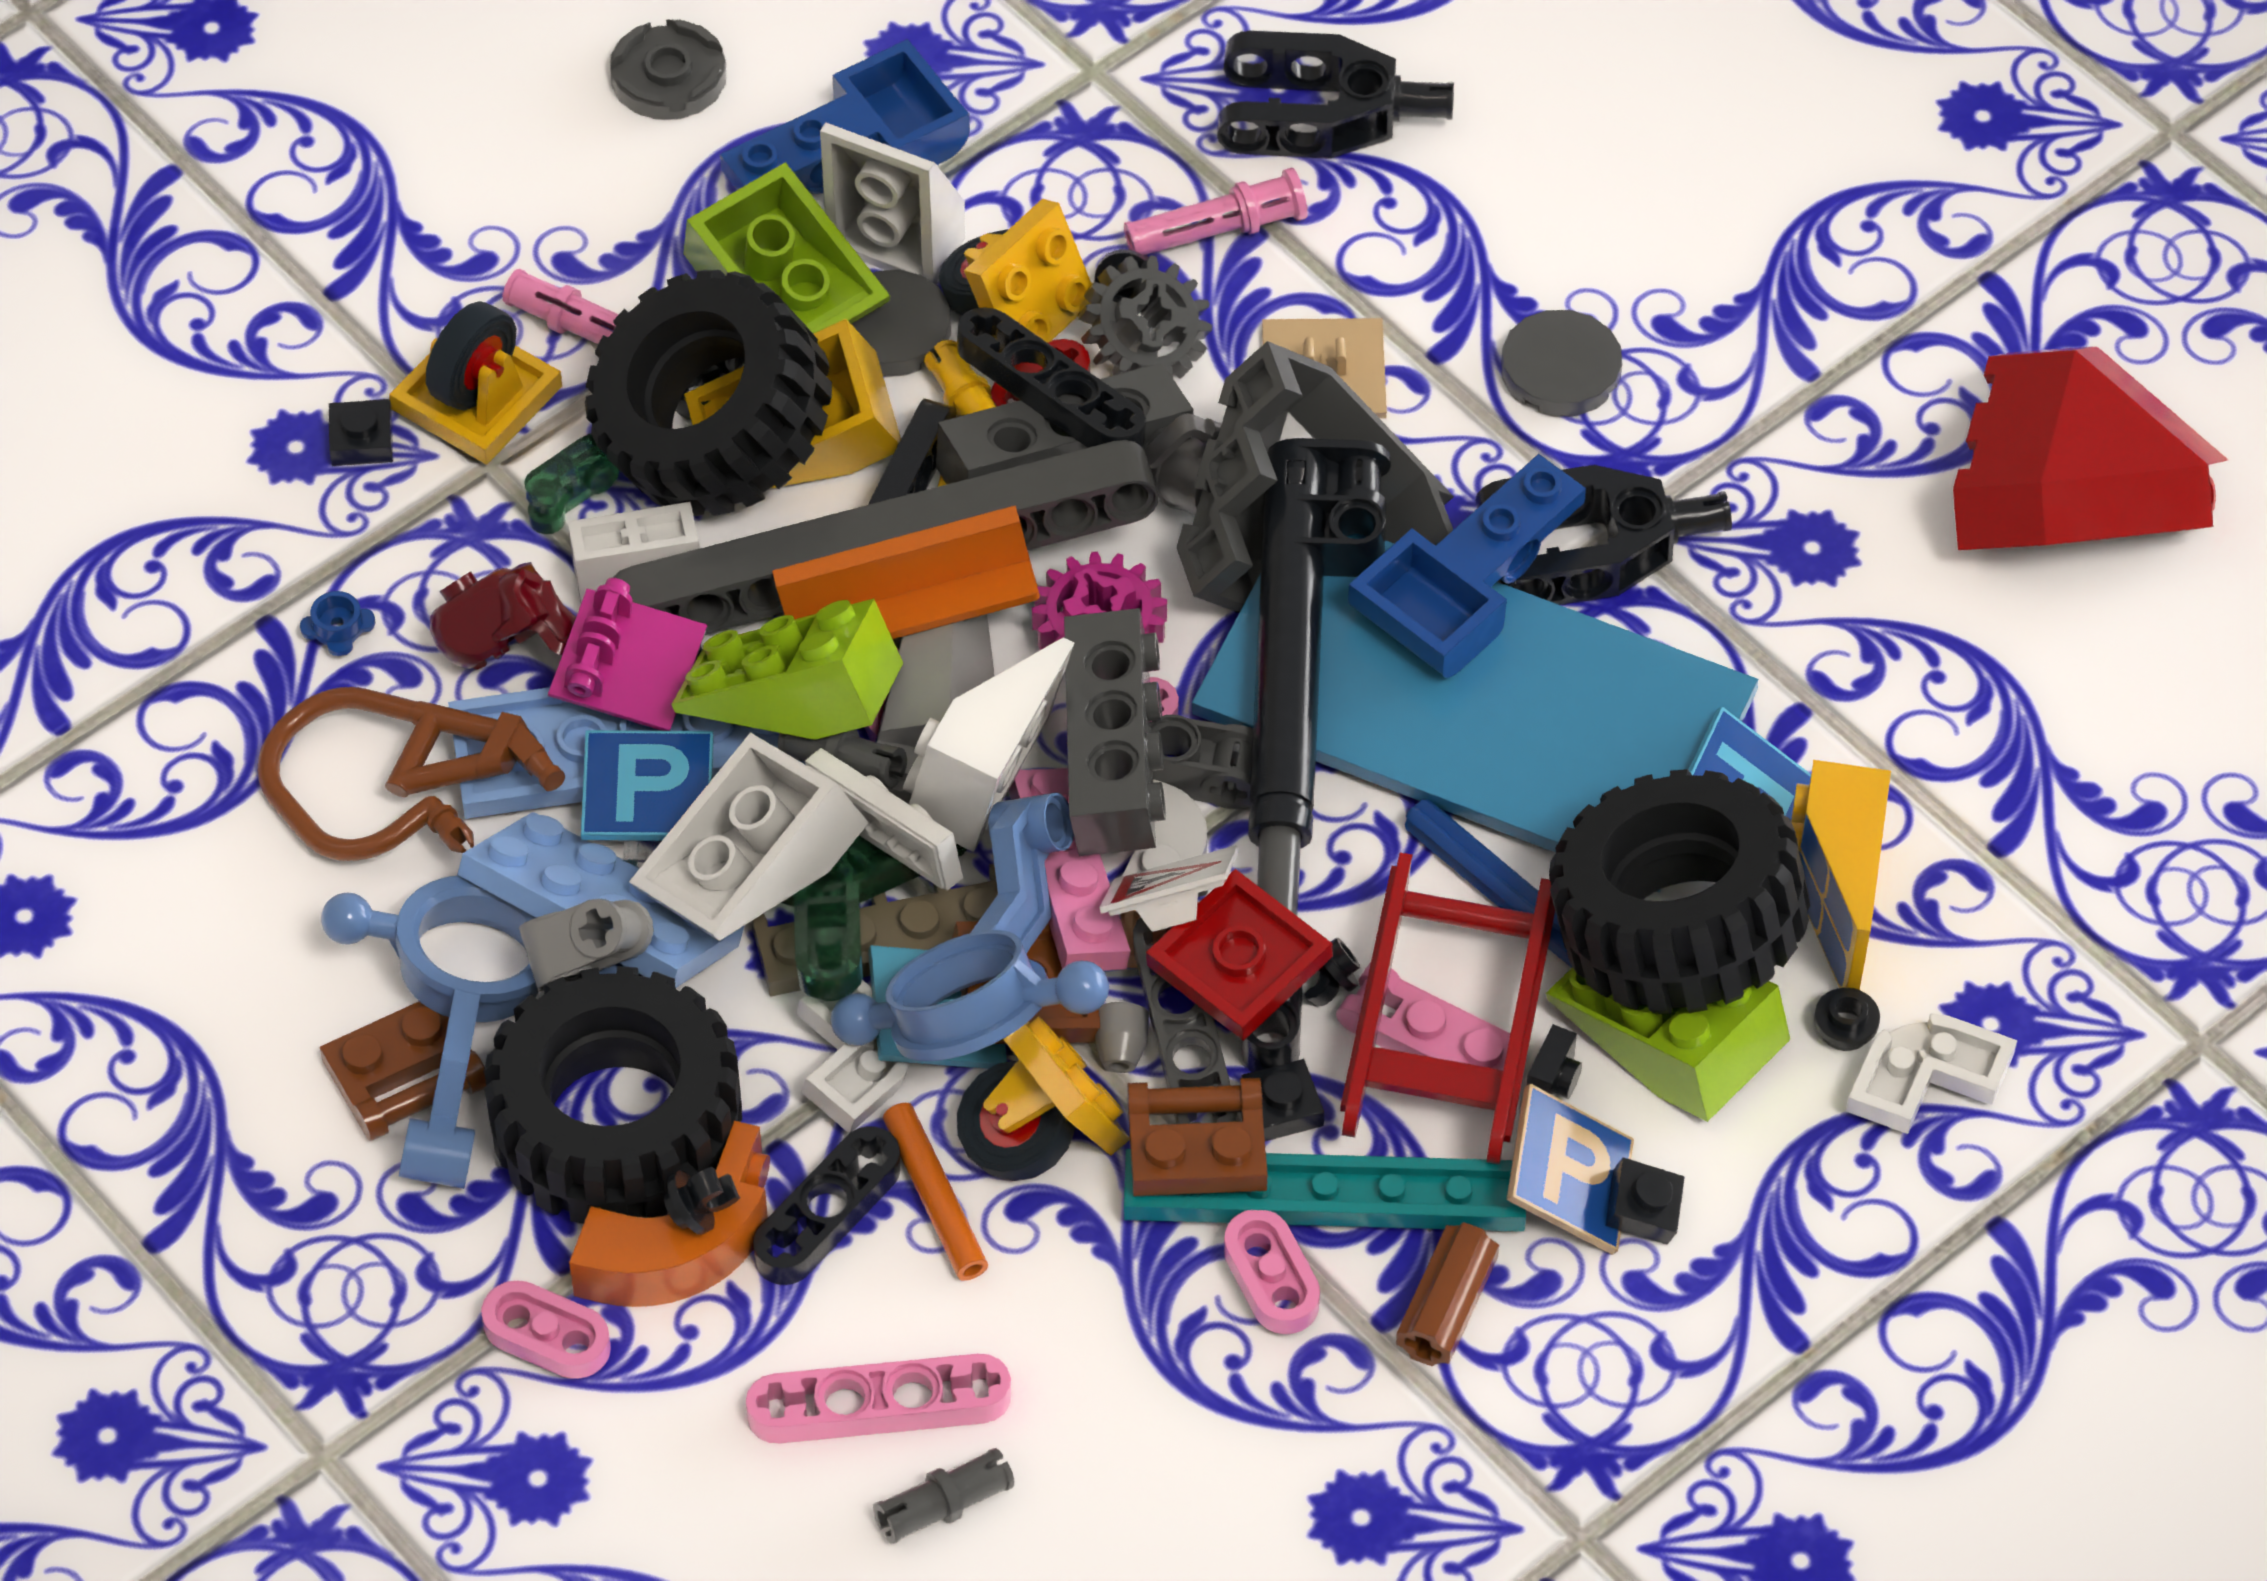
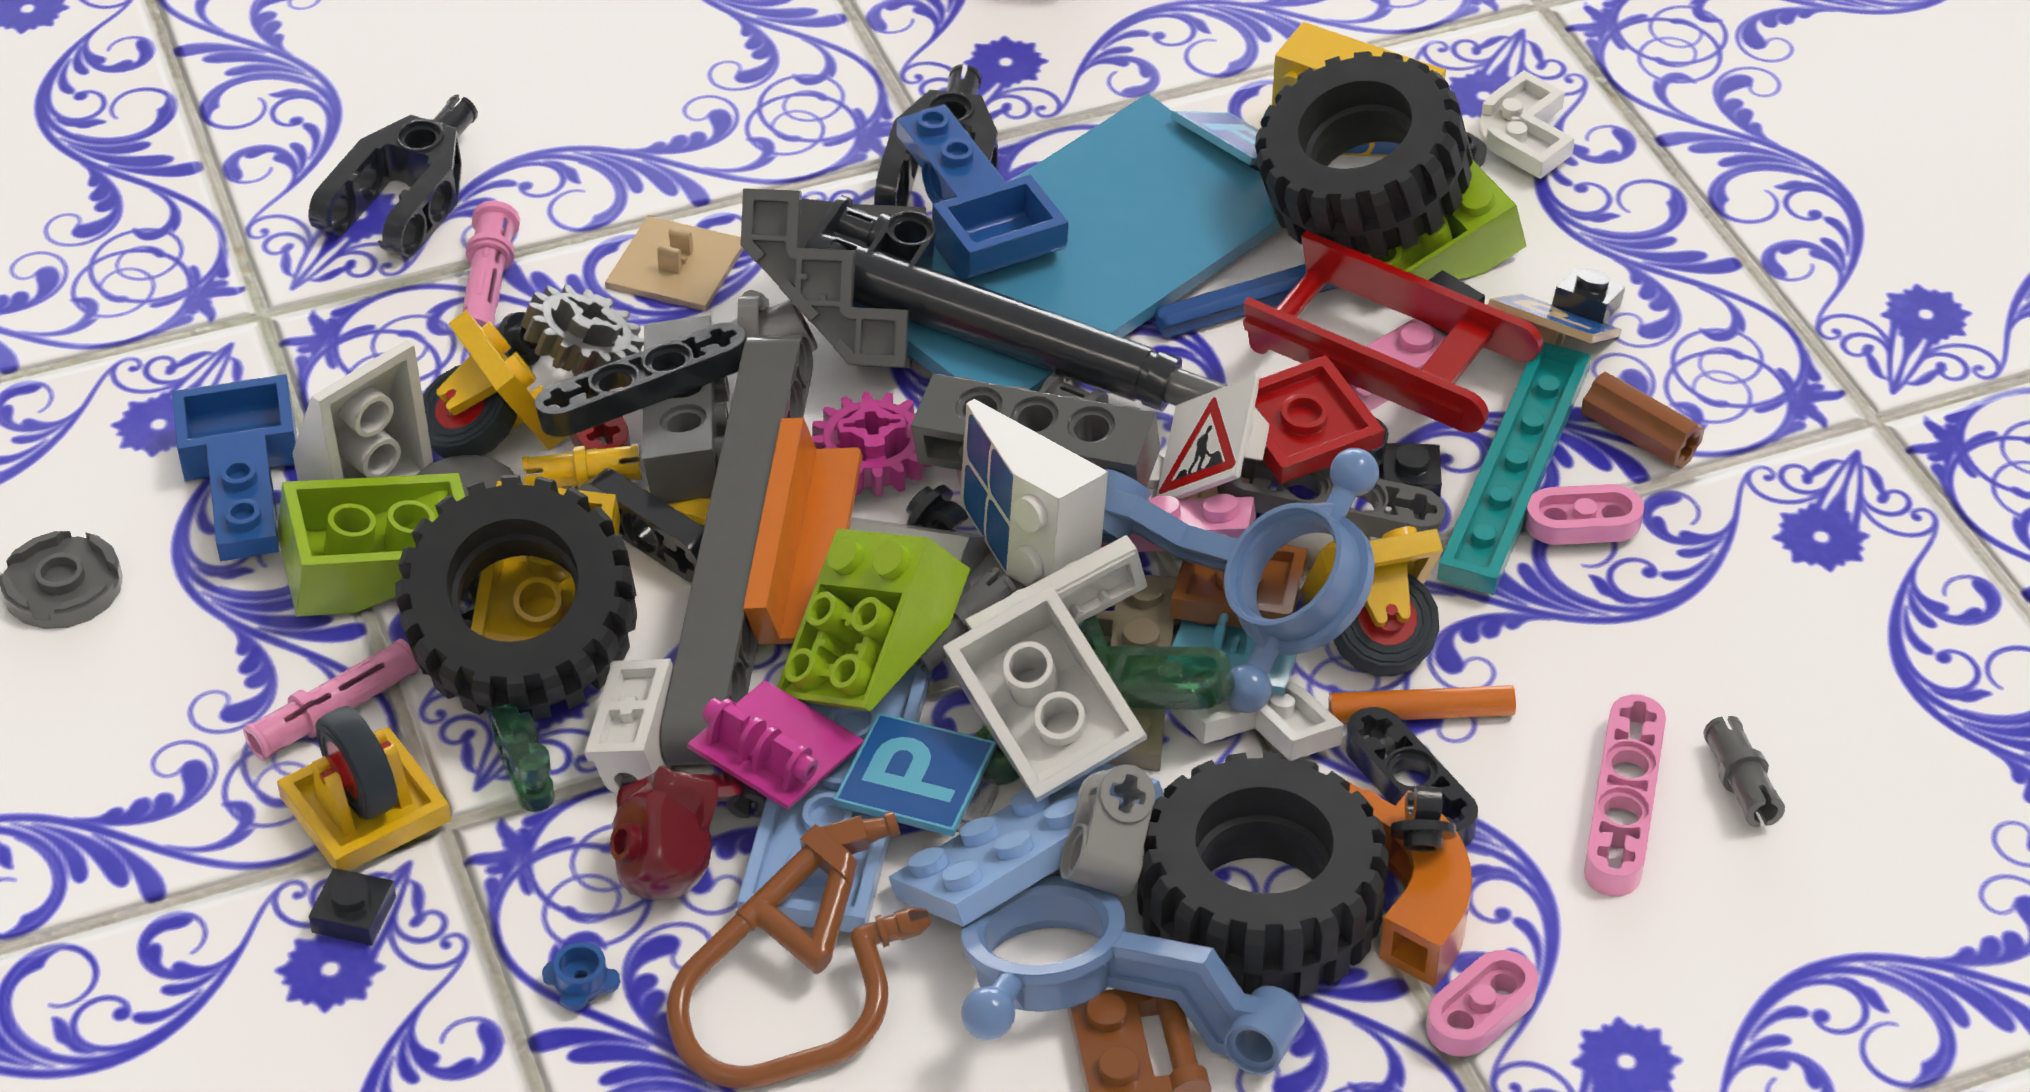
camera: 70 degrees left, 10 degrees down
dark orange plate [1127,1078,1268,1196] -> none
dark grey tile [1501,310,1623,416] -> none

